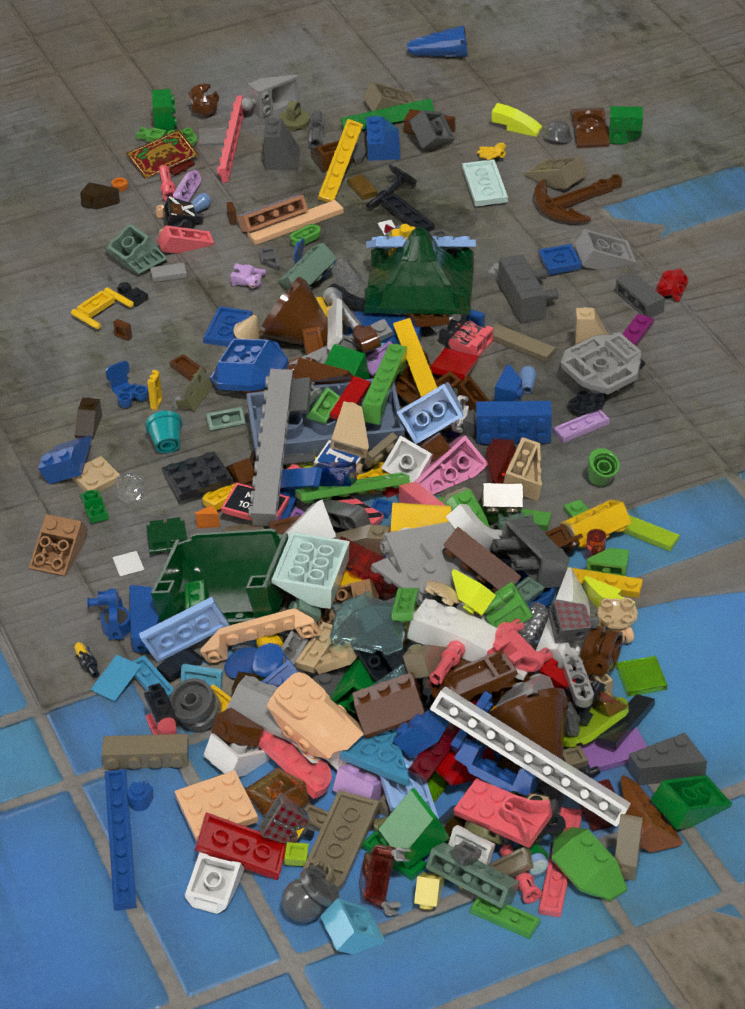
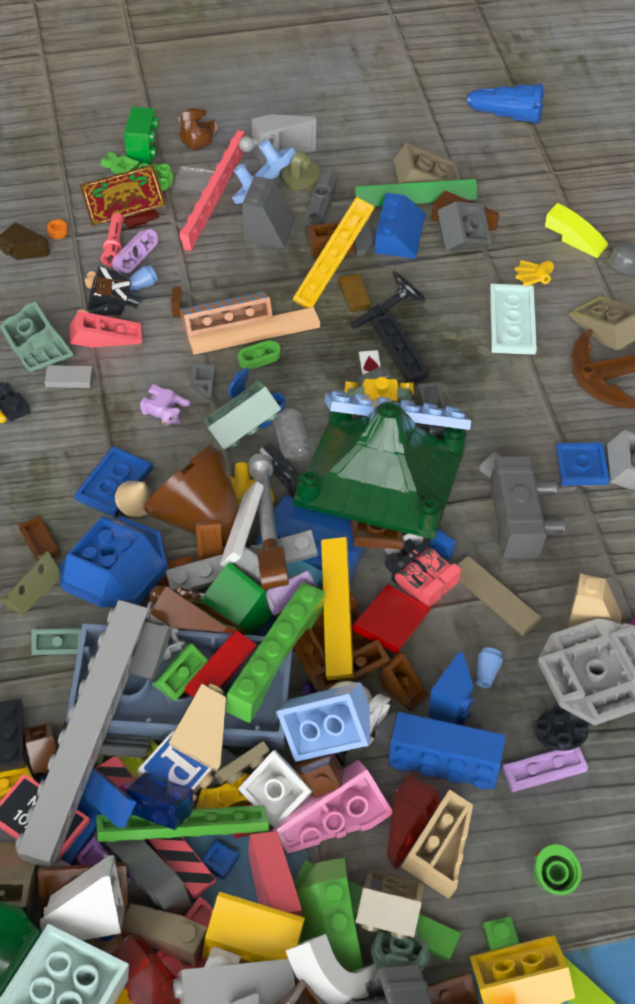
camera: 10 degrees right, 10 degrees up
none -> light blue plate [231,140,296,204]

